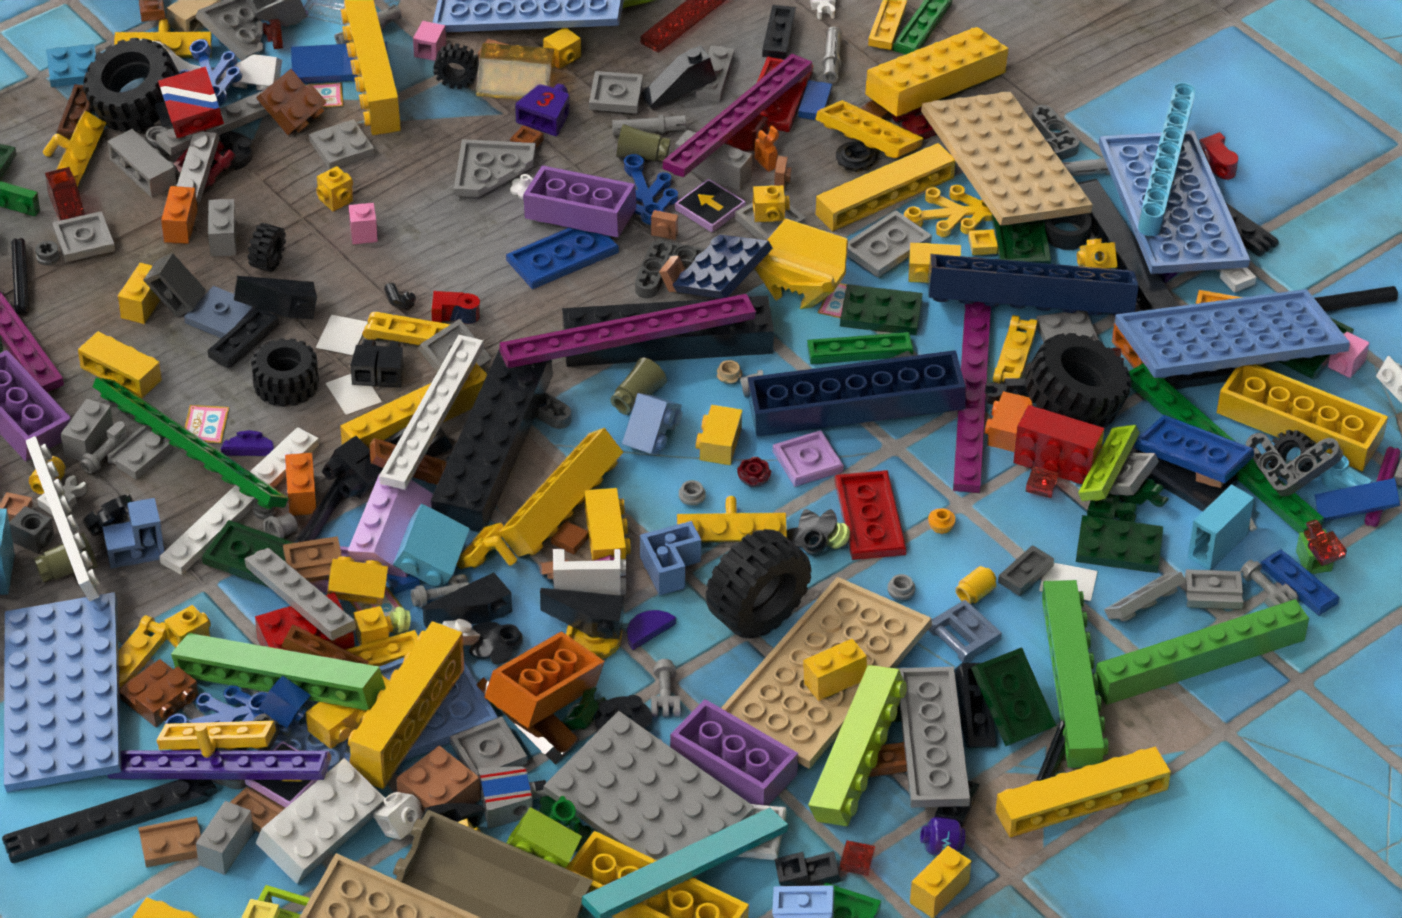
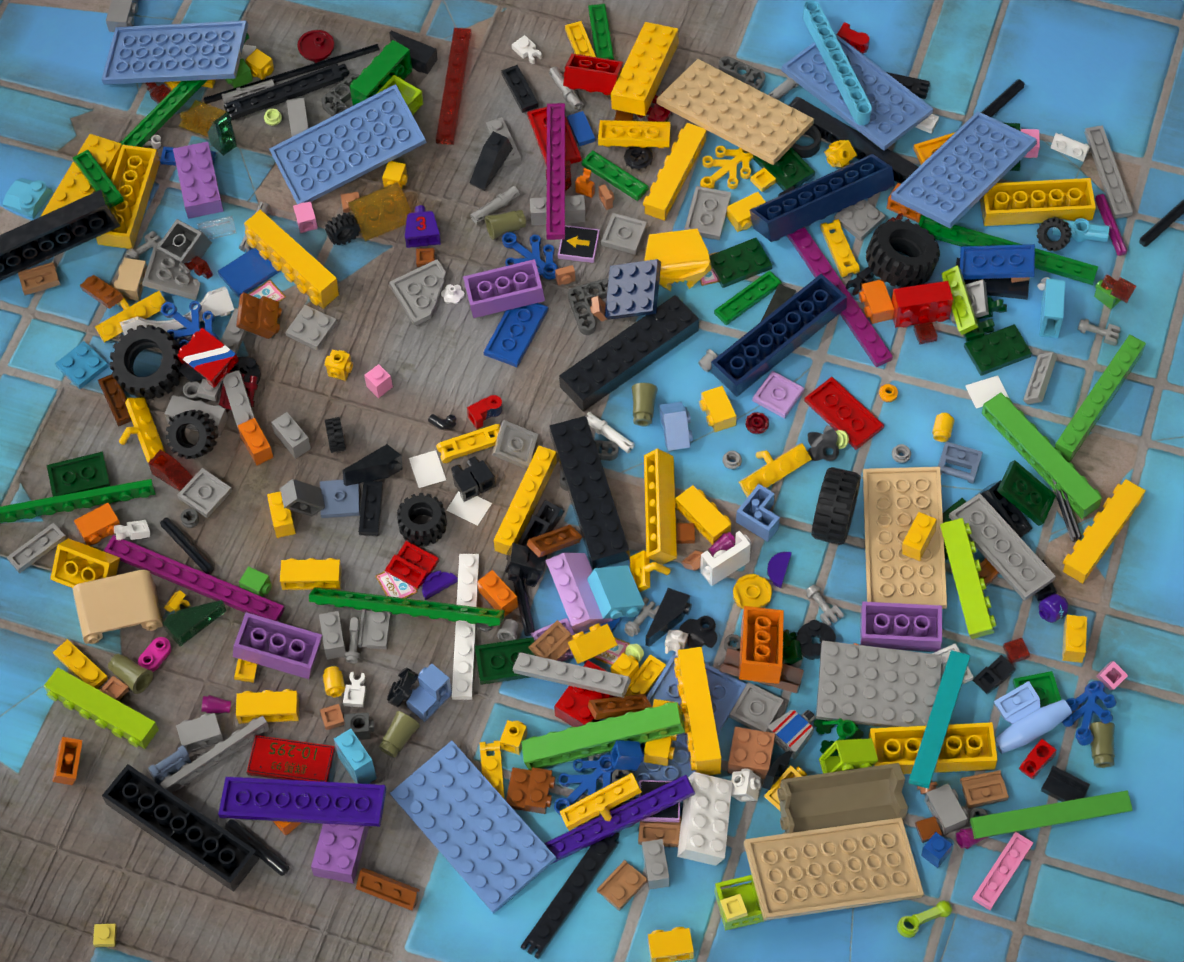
camera: 30 degrees left, 15 degrees up
white plate [26,436,100,602] -> none
white plate [379,335,484,490] -> none
magenta plate [499,294,756,368] -> none
black slope [540,588,624,640] -> none
light grey plate [589,71,643,113] -> none
tan plate [717,360,742,384] -> none
yellow brick [753,185,790,222] -> none
dark grey plate [998,545,1054,596] -> none
light grey plate [1185,569,1243,609] -> none
dark grey beam [1246,433,1343,496] -> none
blue tile [1261,549,1340,616] -> none
blue tile [1314,478,1401,522] -> none
none -> black tyre [165,410,219,459]
none -> bright green brick [239,566,271,597]
none -> red slope [384,541,440,589]
none -> red brick [563,53,623,95]
none -> green tile [581,150,649,201]
none -> white pin [586,412,635,454]

